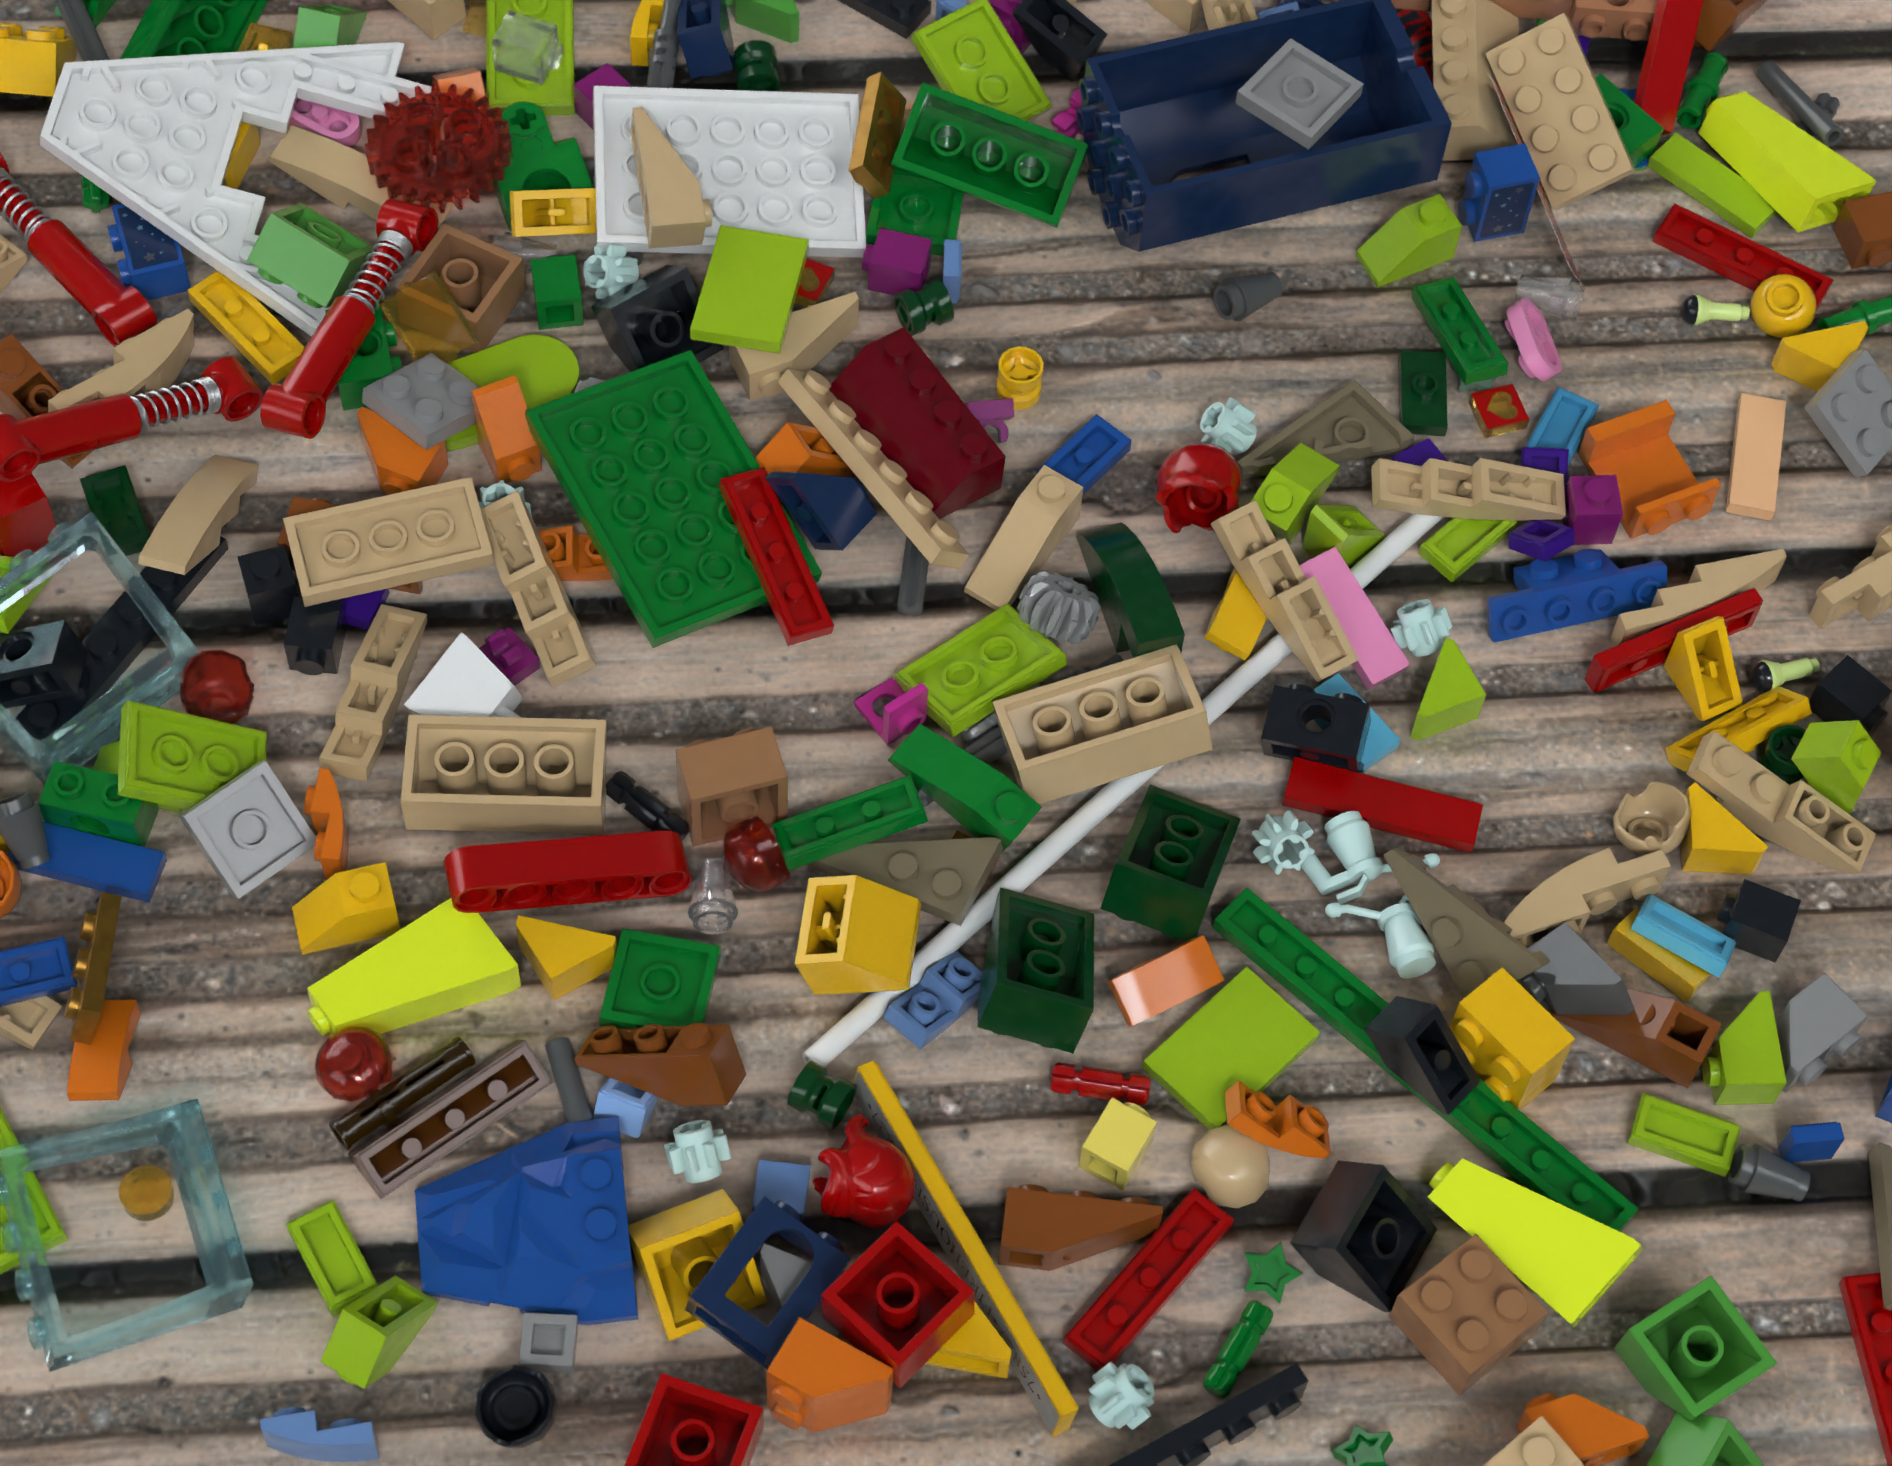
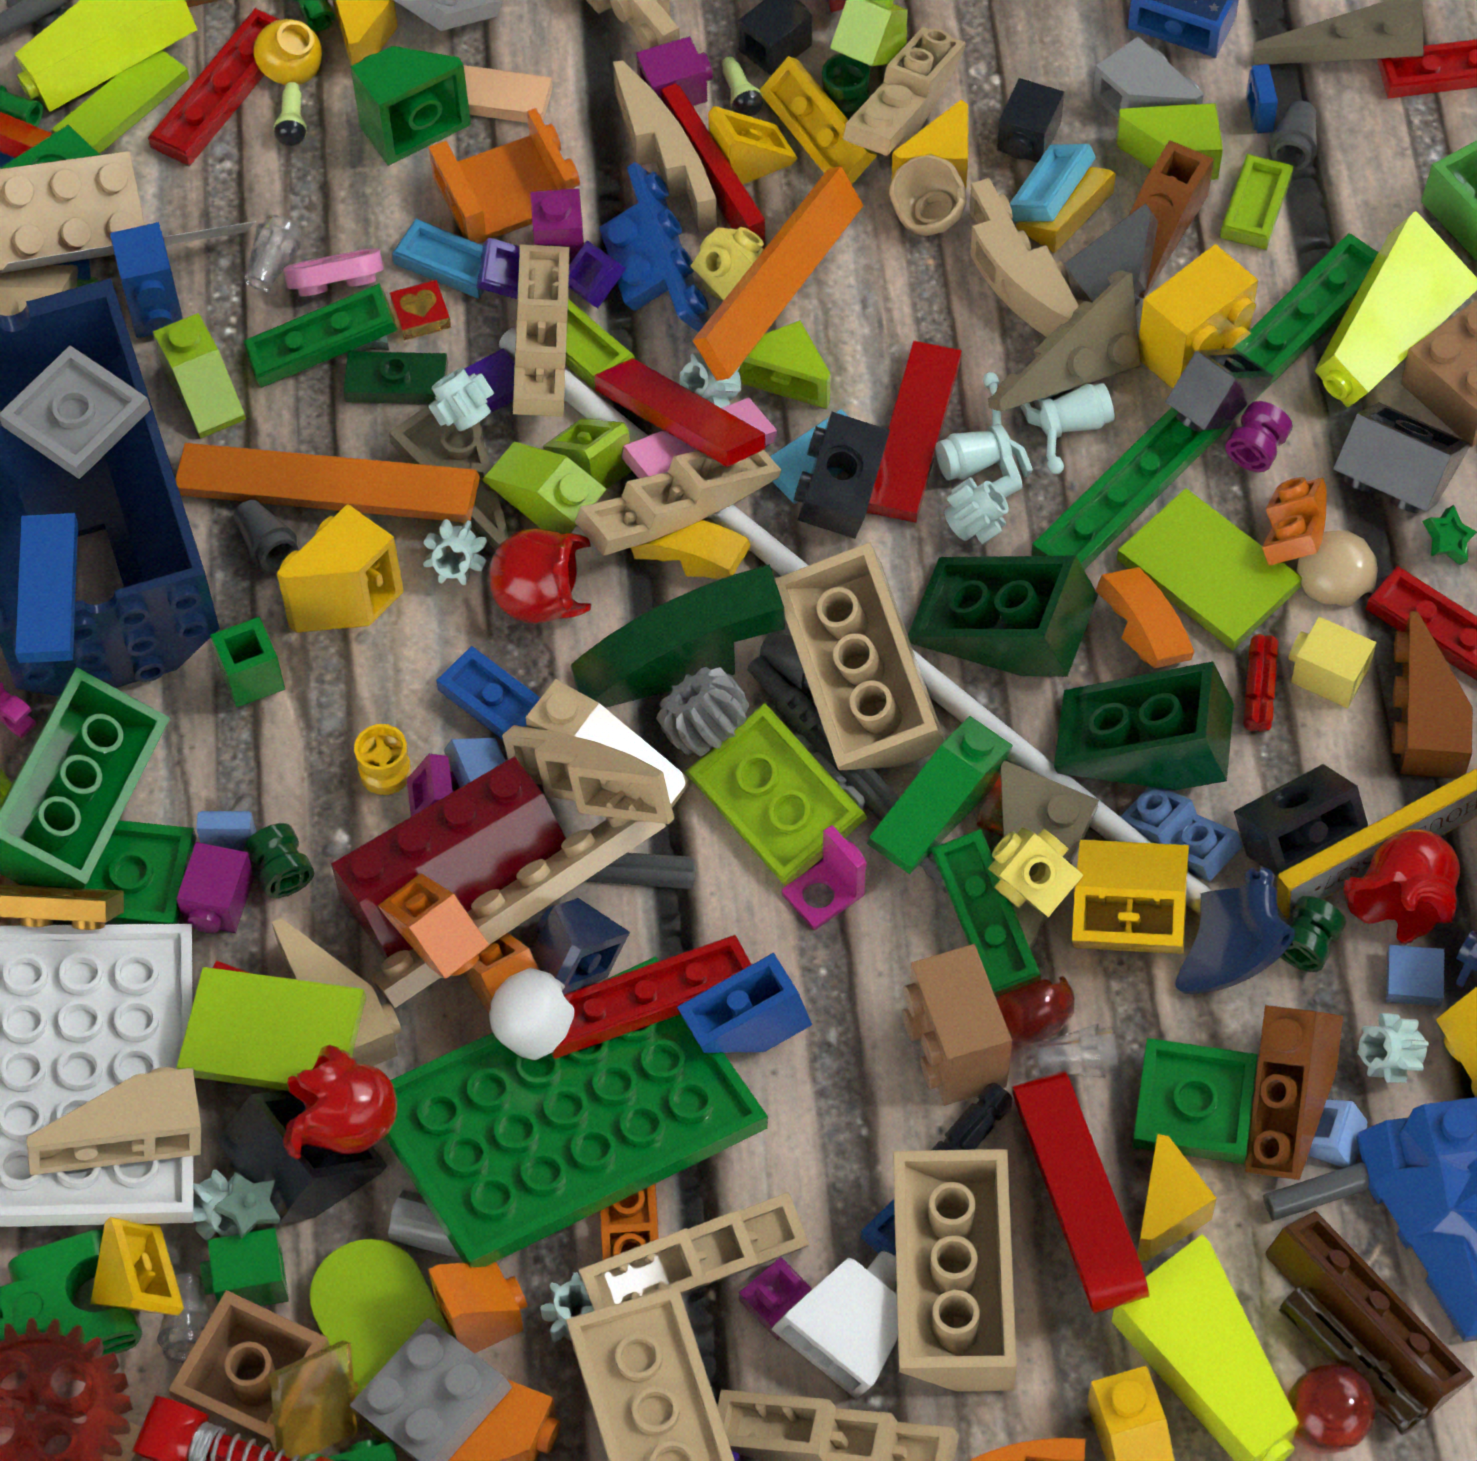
camera: 85 degrees left, 0 degrees up
none -> blue tile [15,513,78,663]
none -> orange tile [175,443,480,523]
none -> green brick [210,616,285,708]
none -> sand green piece [214,1172,280,1239]
none -> yellow slope [277,504,404,633]
none -> red hair [283,1045,397,1159]
none -> green slope [350,46,471,166]
none -> orange slope [378,873,489,979]
none -> light aqua gear [428,368,494,431]
none -> medium blue tile [444,738,505,788]
none -> white hair [489,968,574,1060]
none -> tan slope [502,725,674,824]
none -> red tile [595,358,766,467]
none -> magenta brick [636,36,713,106]
none -> blue slope [677,952,812,1053]
none -> light yellow brick [690,227,764,300]
none -> orange tile [692,166,864,381]
none -> light yellow brick [988,827,1083,917]
none -> dark blue arm [1175,867,1295,994]
none -> magenta wheel [1225,401,1293,472]
none -> black brick [1234,764,1368,877]

